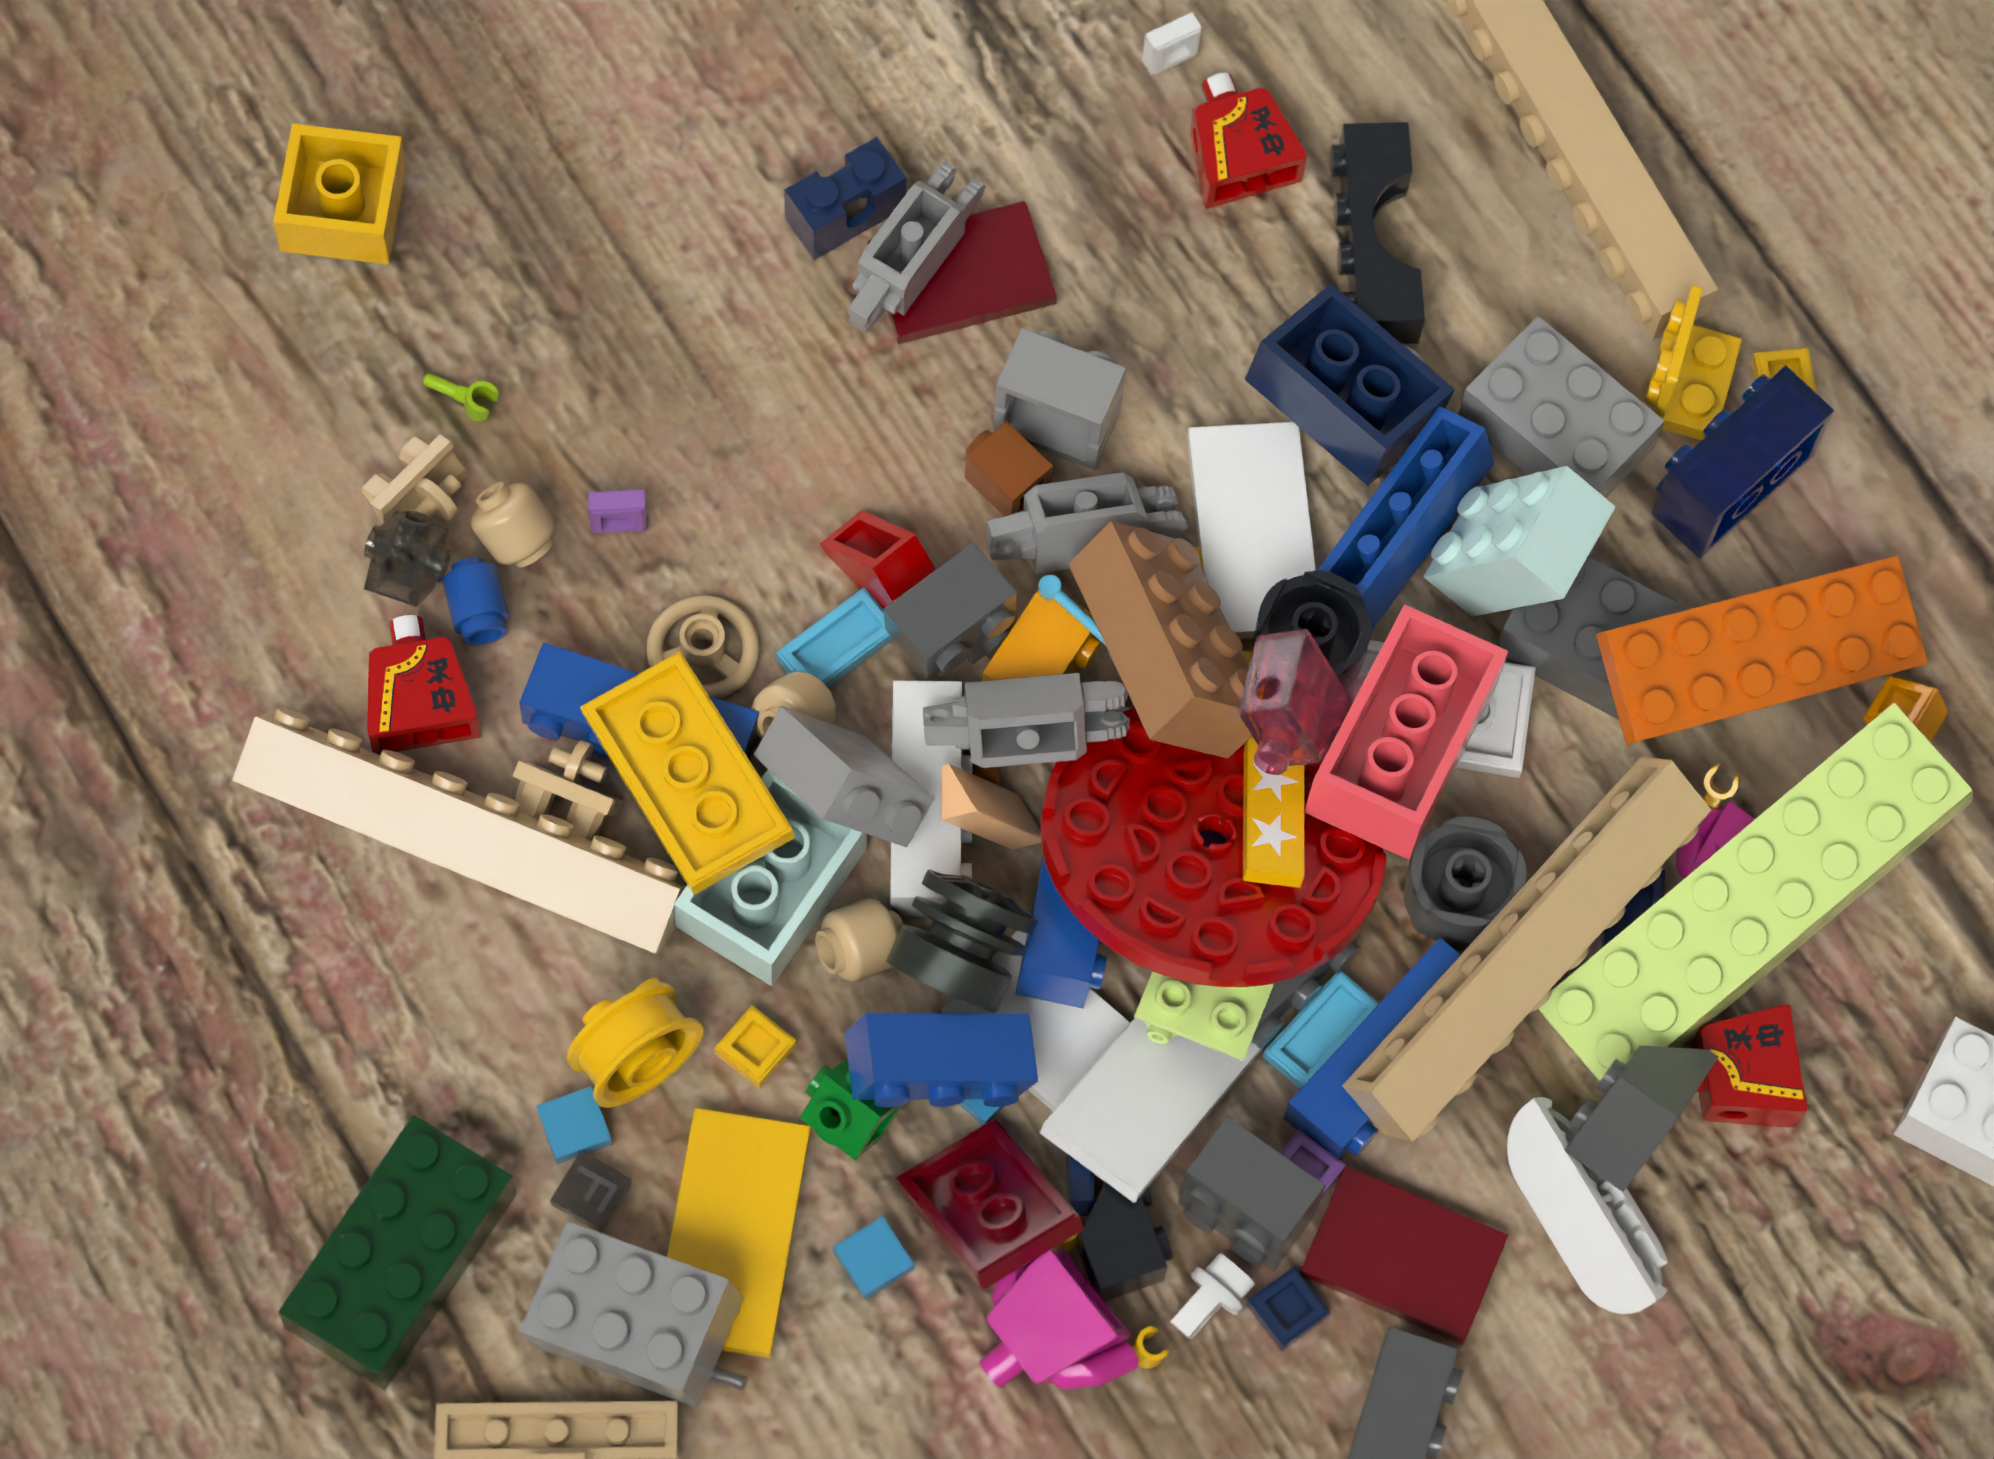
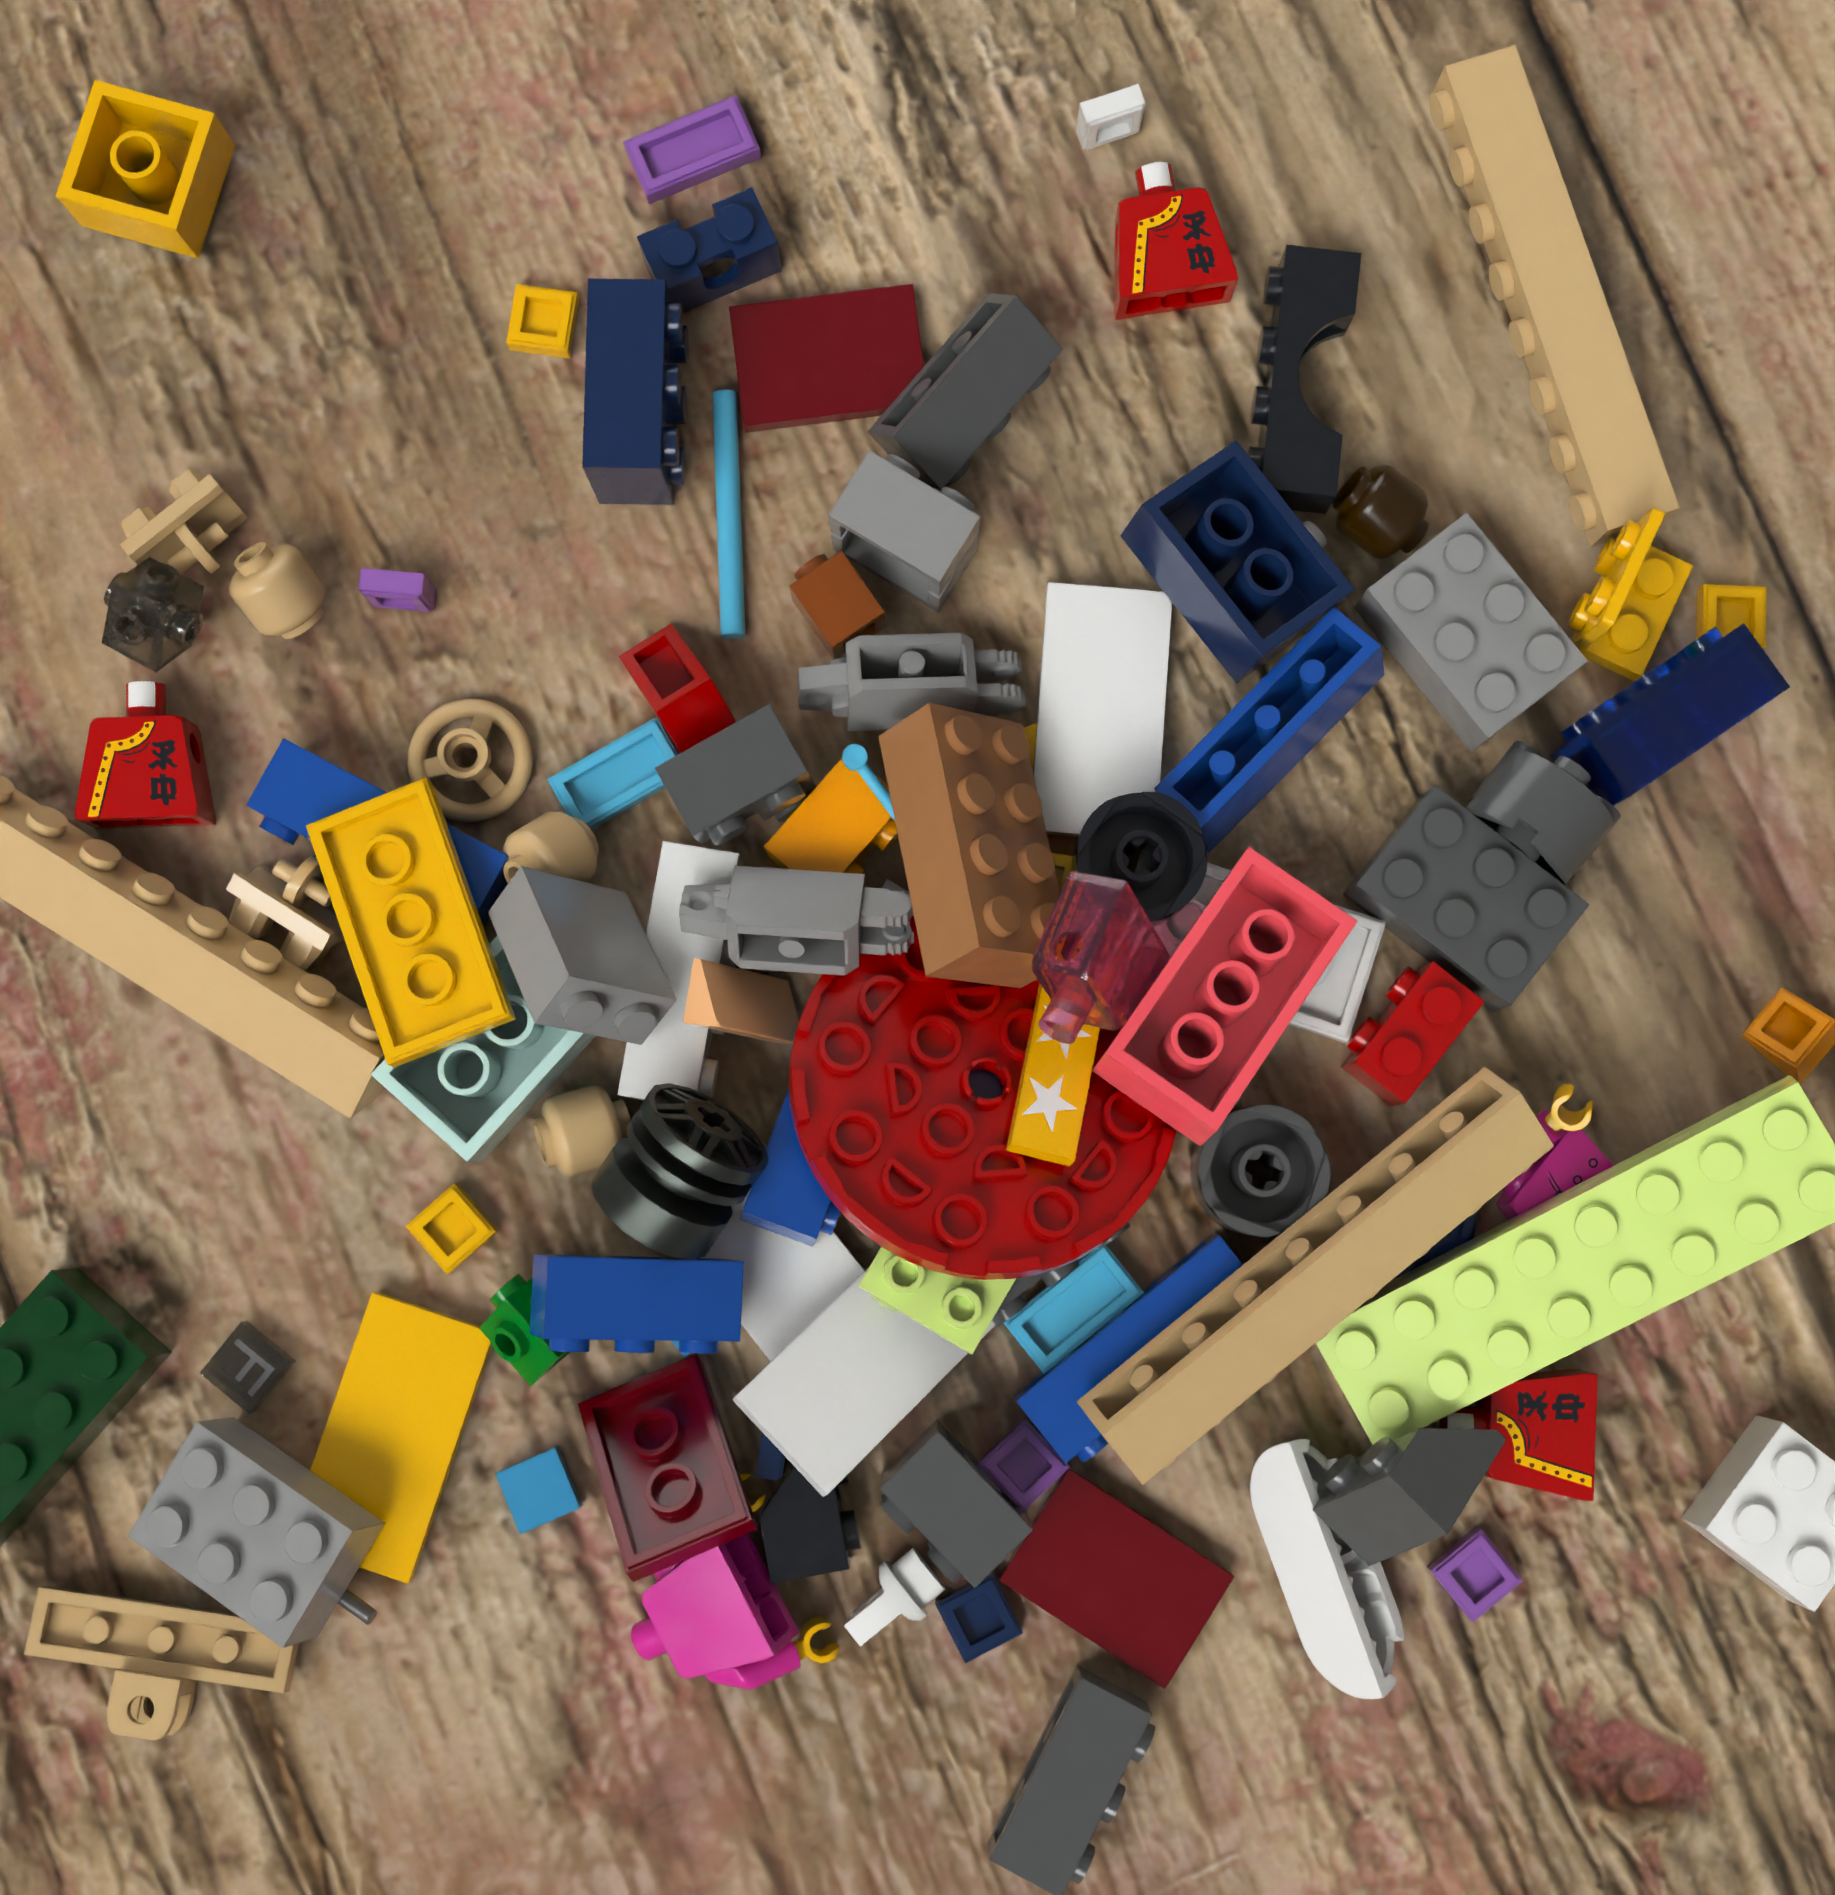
camera: 15 degrees right, 15 degrees up
lime hand [423,372,499,422] -> none
blue brick [442,557,510,646] -> none
dark azure tile [536,1086,612,1164] -> none
yellow wheel [566,977,704,1108] -> none
light grey hinge [848,161,986,333] -> none
light aqua brick [1424,466,1616,617] -> none
orange plate [1596,555,1928,745] -> none
none -> yellow tile [506,284,580,359]
none -> dark blue brick [582,278,689,505]
none -> medium lavender tile [623,95,761,204]
none -> medium azure bar [712,389,746,639]
none -> dark grey brick [867,293,1063,490]
none -> dark brown head [1332,465,1429,559]
none -> red brick [1340,961,1485,1106]
none -> medium lavender tile [1427,1526,1523,1622]
none -> dark grey brick [1465,741,1621,885]

